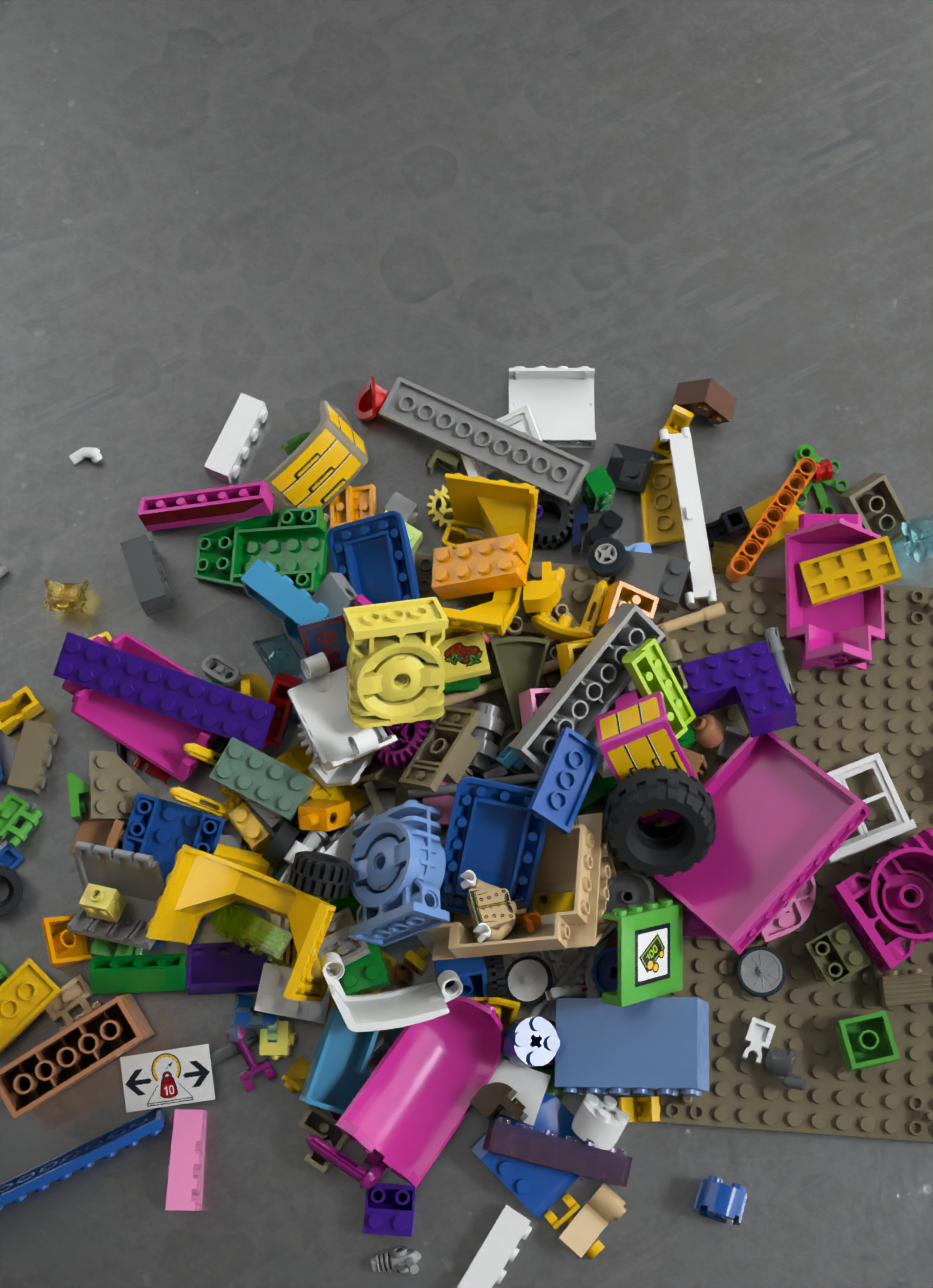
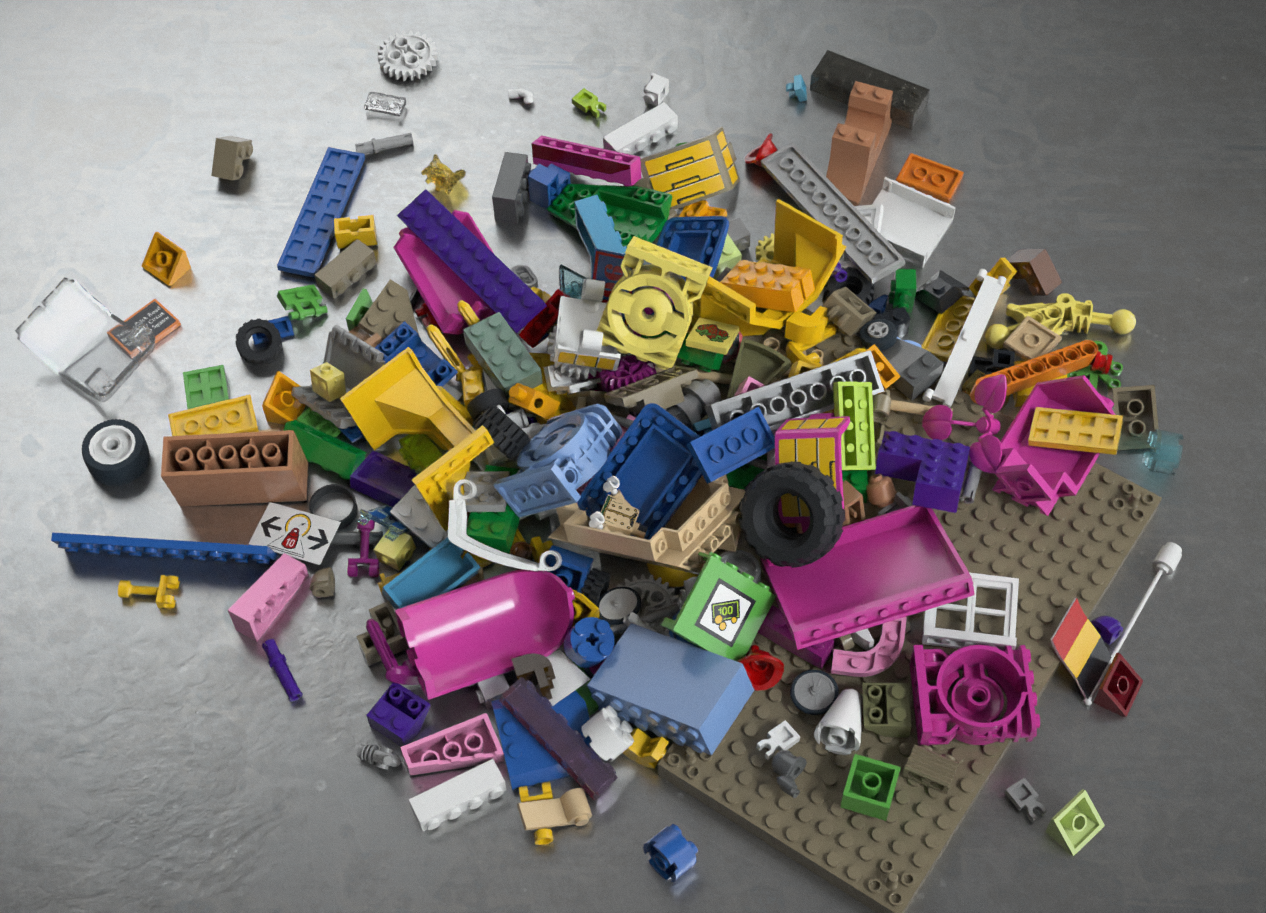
camera: 30 degrees right, 15 degrees down
none -> yellow bar [118,575,180,609]
none -> dark purple pin [262,639,303,702]
none -> black tyre [309,484,358,530]
none -> dark tan piece [310,567,335,597]
none -> bright pink wedge [400,713,504,776]
none -> white brick [475,674,510,710]
none -> blue brick [528,163,571,209]
none -> lime plate [572,88,606,118]
none -> white brick [643,73,669,106]
none -> red helmet [737,645,784,691]
none -> medium azure tile [786,74,807,102]
none -> clear smoke brick [810,50,930,130]
none -> white cone [814,689,863,755]
none -> dark tan hinge [822,287,876,336]
none -> nougat piece [826,81,893,206]
none -> orange tile [896,153,964,203]
none -> dark pink plant [922,374,1007,473]
none -> light yellow piece [985,293,1136,349]
none -> tan tile [1003,315,1062,361]

